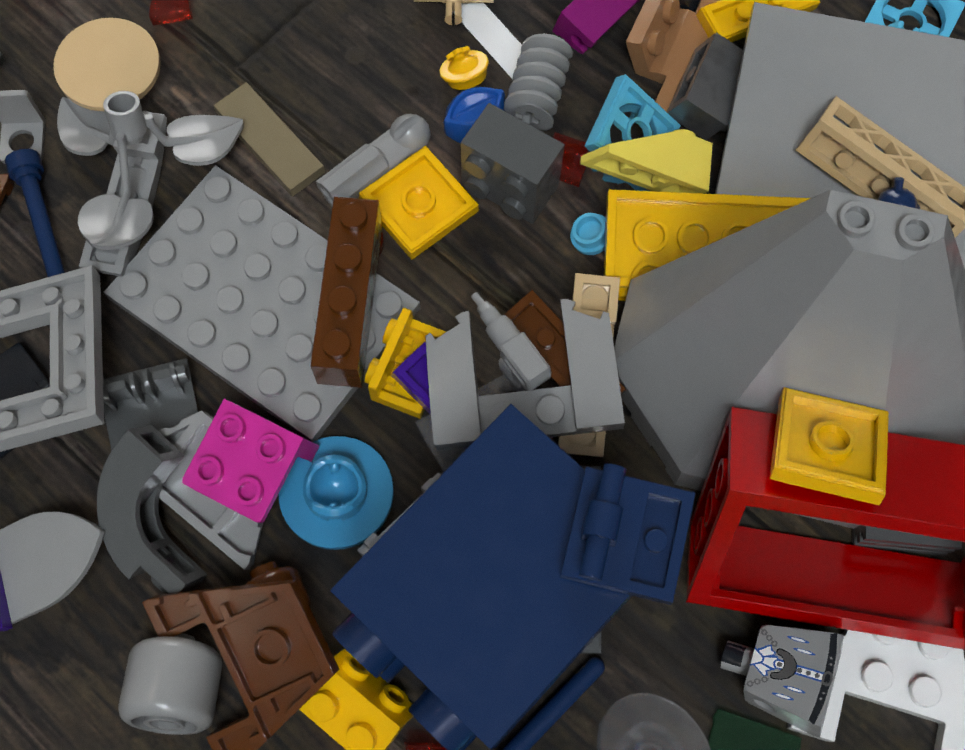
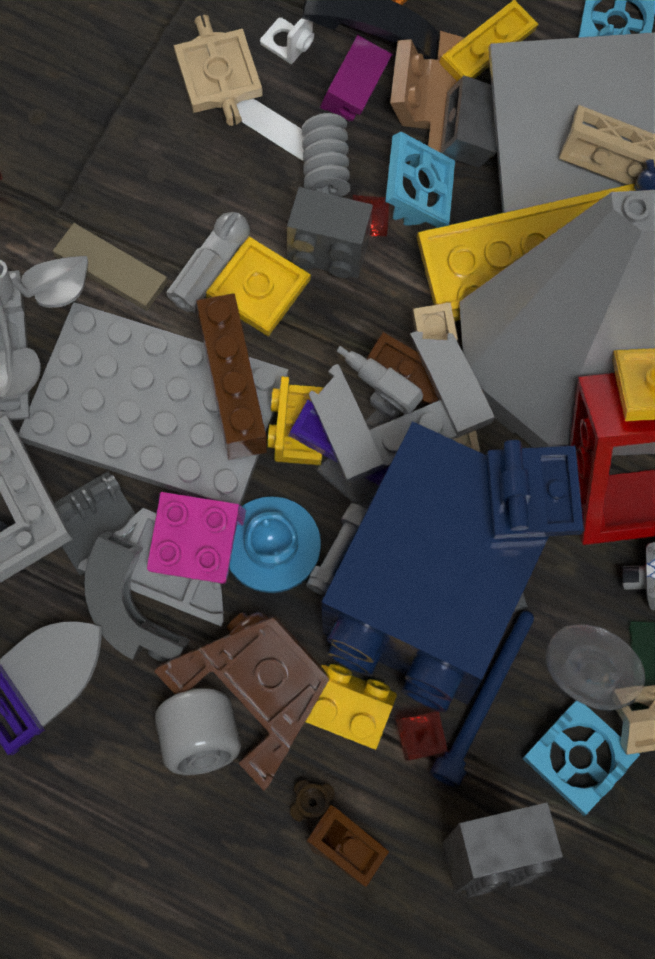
camera: 20 degrees left, 0 degrees up
yellow hat [439,46,489,90] -> none
blue hat [443,87,505,144] -> none
medium azure plate [570,213,606,255] -> none
light yellow slope [580,129,713,194] -> none

